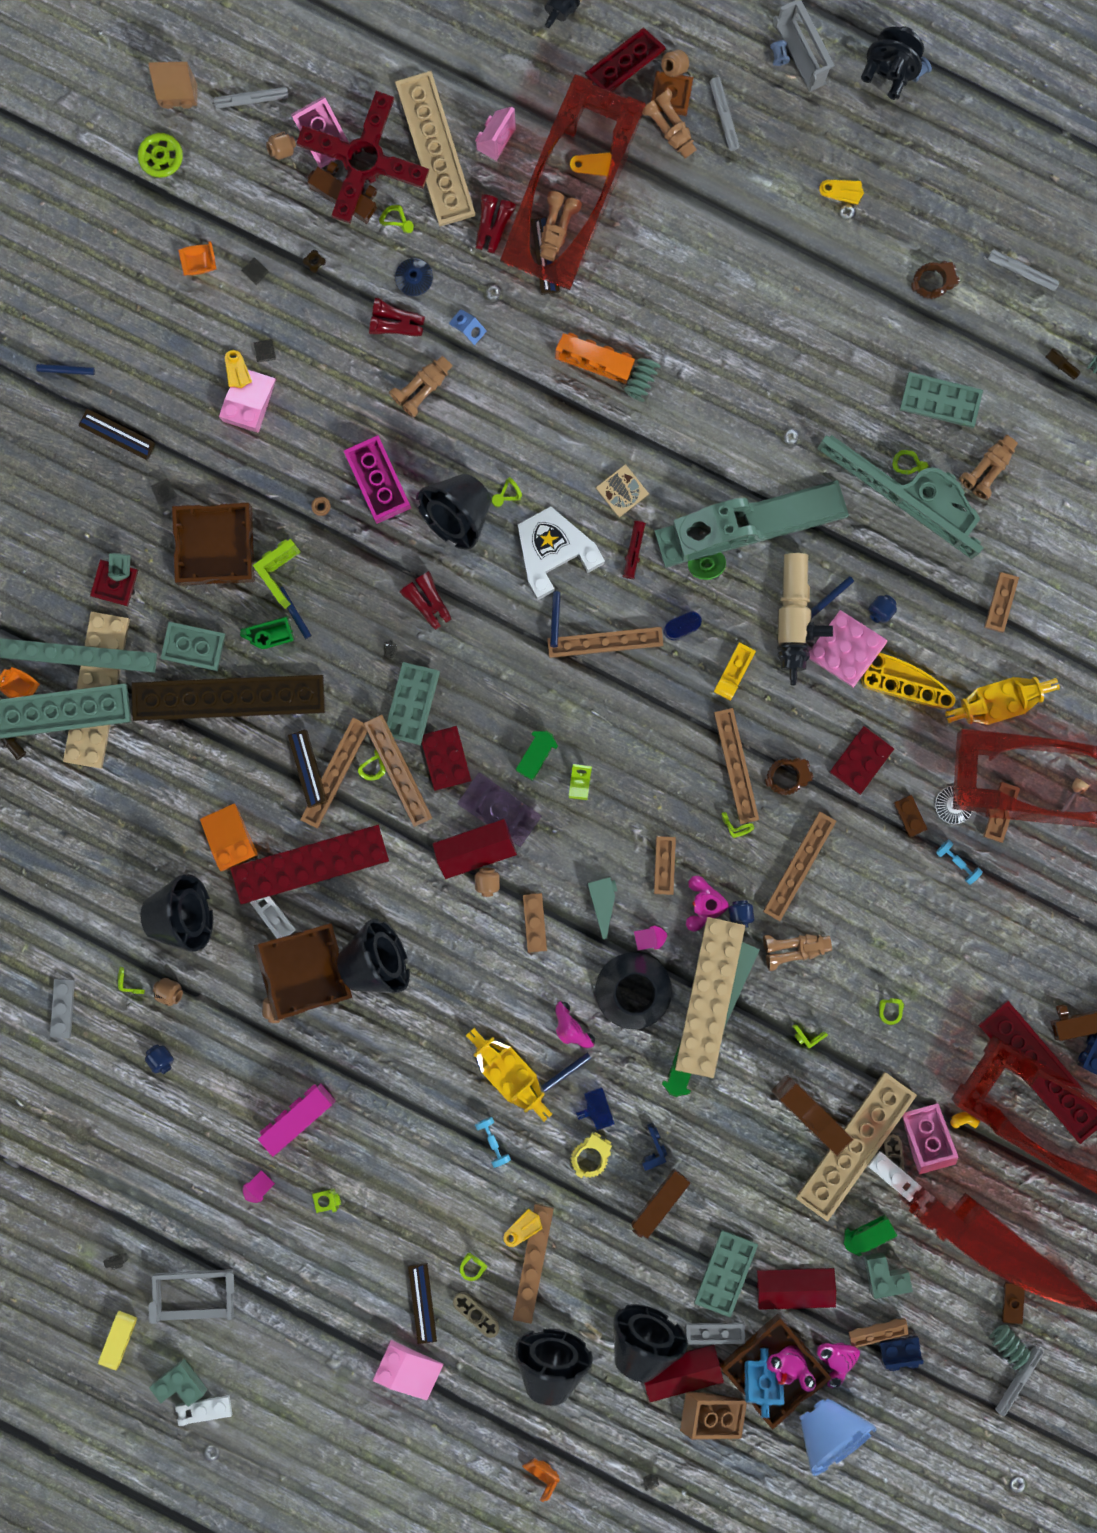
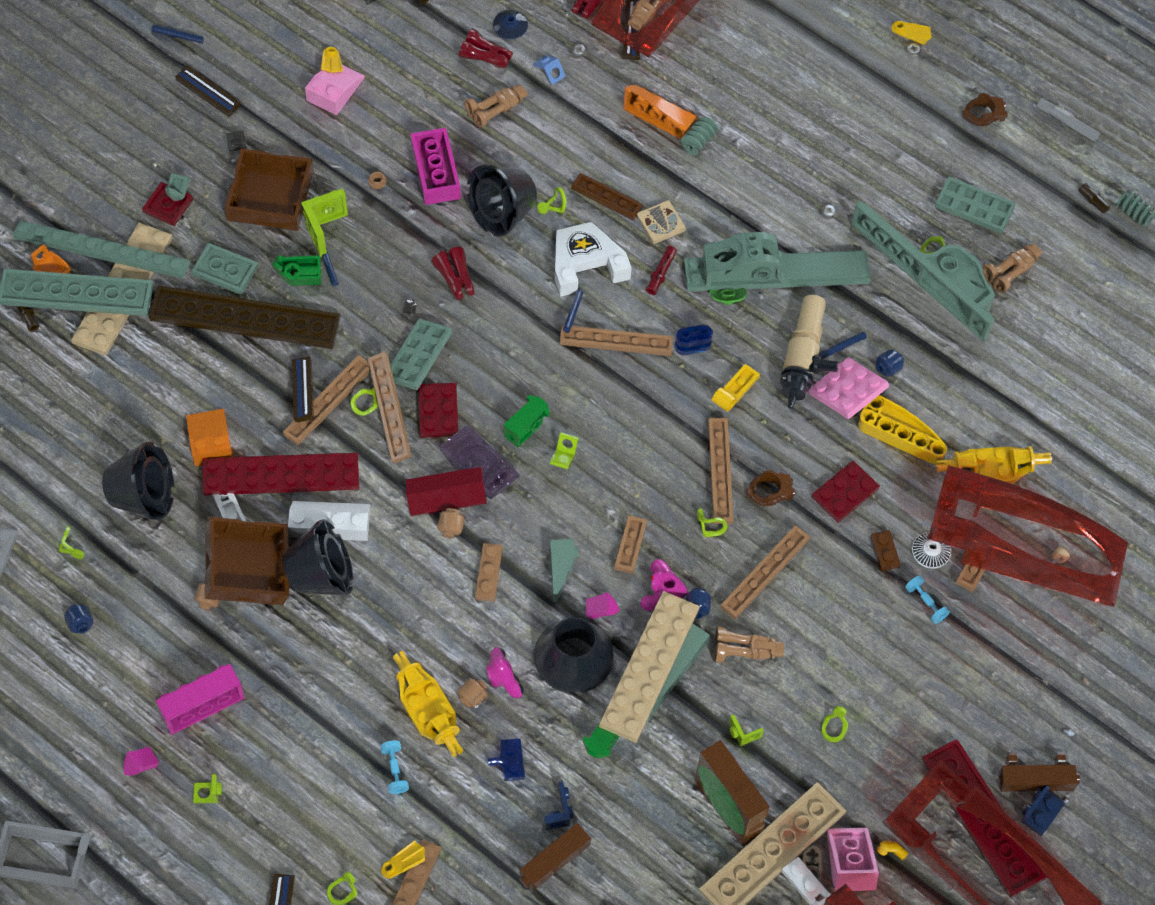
camera: 10 degrees right, 25 degrees down
medium nougat head [153,978,183,1006] -> none
clear smoke plate [253,339,276,363] -> none
dark blue bar [541,1052,592,1092] -> none
light yellow piece [571,1132,612,1178] -> none
medium nougat plate [984,572,1019,633] -> none
none -> white slope [288,501,371,541]
none -> medium nougat head [458,678,488,708]
none -> reddish brown tile [571,173,643,221]

